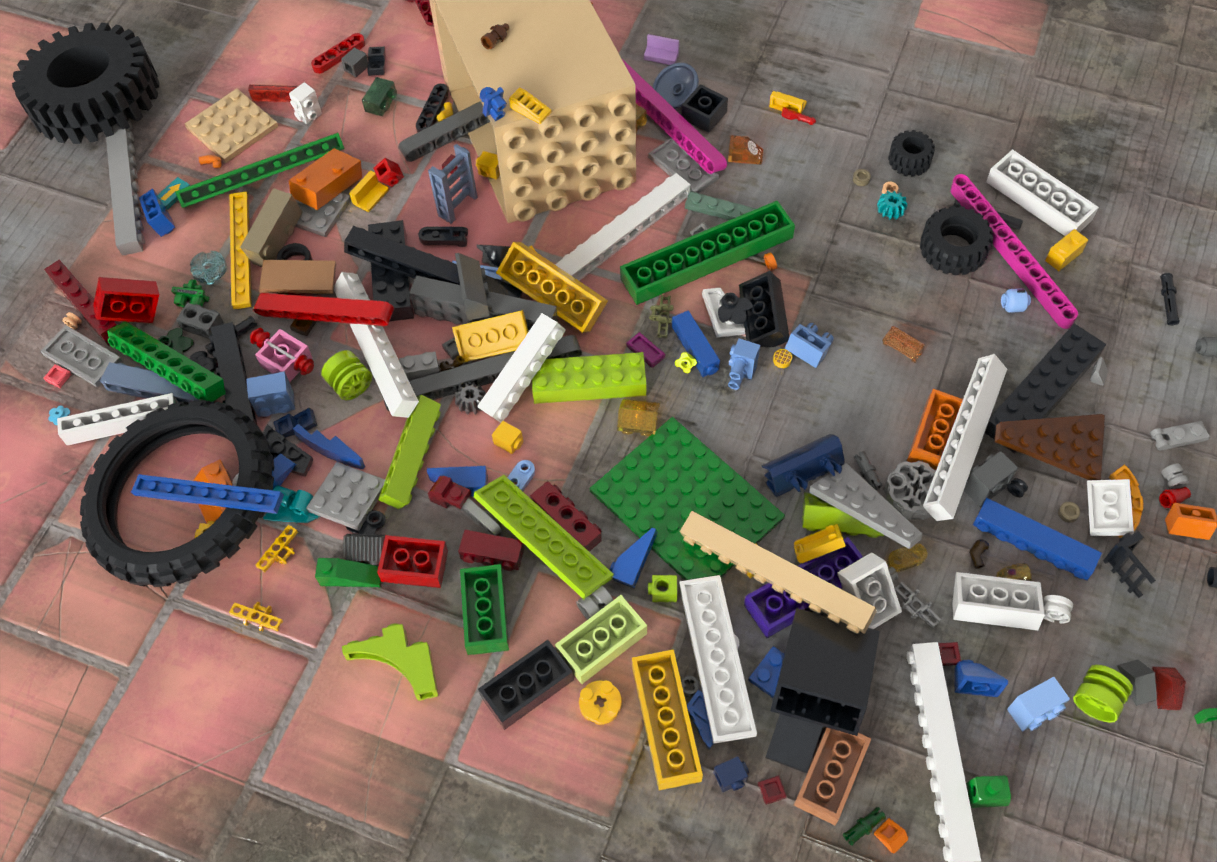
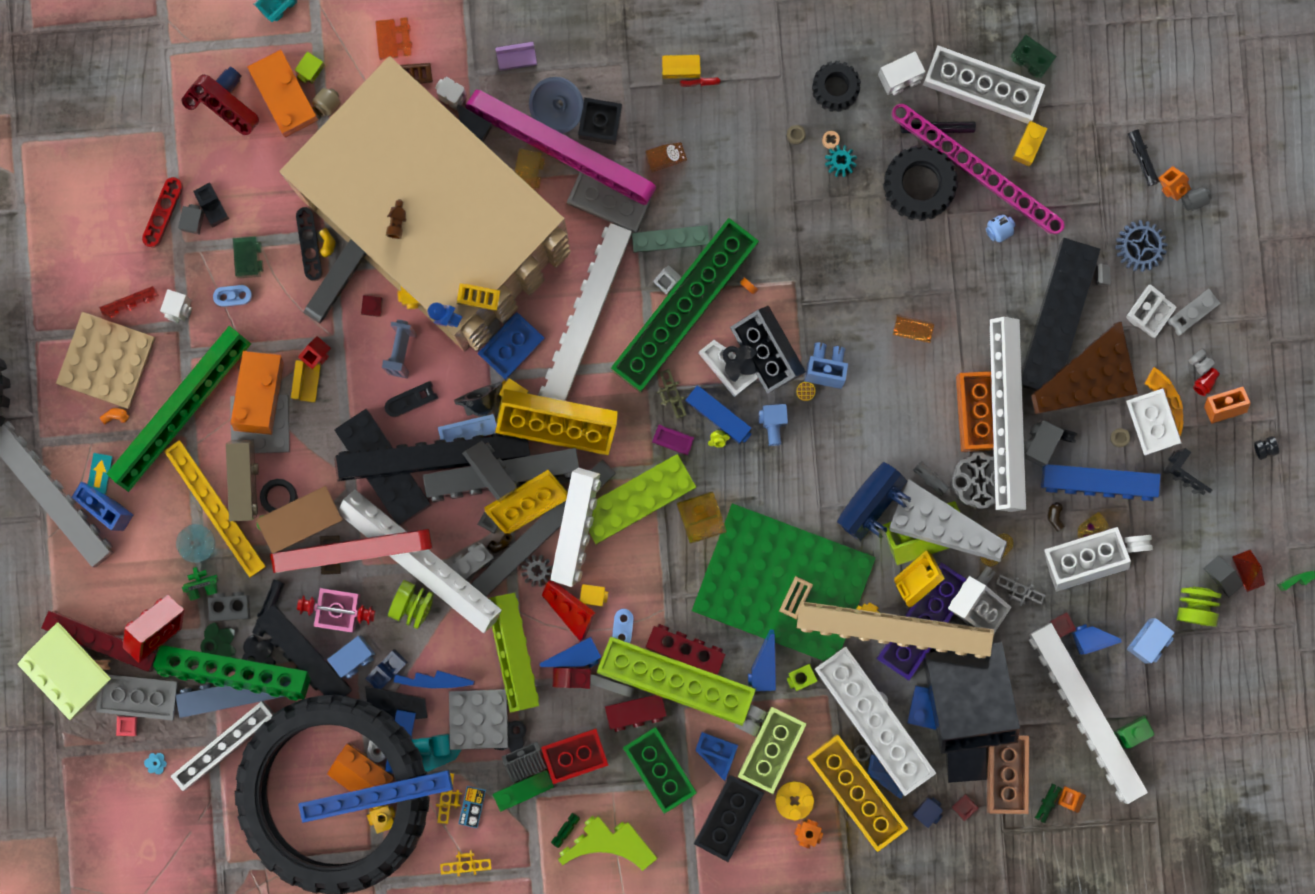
camera: 30 degrees left, 25 degrees up
none -> yellowish green slope [17,623,111,720]
none -> light blue plate [213,285,252,307]
none -> tile [458,786,486,828]
none -> blue plate [477,312,545,380]
none -> red wing [542,580,596,642]
none -> dark green axle [551,813,580,848]
none -> blue wing [695,732,738,781]
none -> tan tile [779,576,813,619]
none -> orange brick [794,819,823,849]
none -> white brick [878,51,925,96]
none -> clear green brick [1010,35,1057,78]
none -> sand blue gear [1115,220,1168,272]
none -> white brick [1126,285,1177,338]
none -> orange brick [1158,166,1191,201]

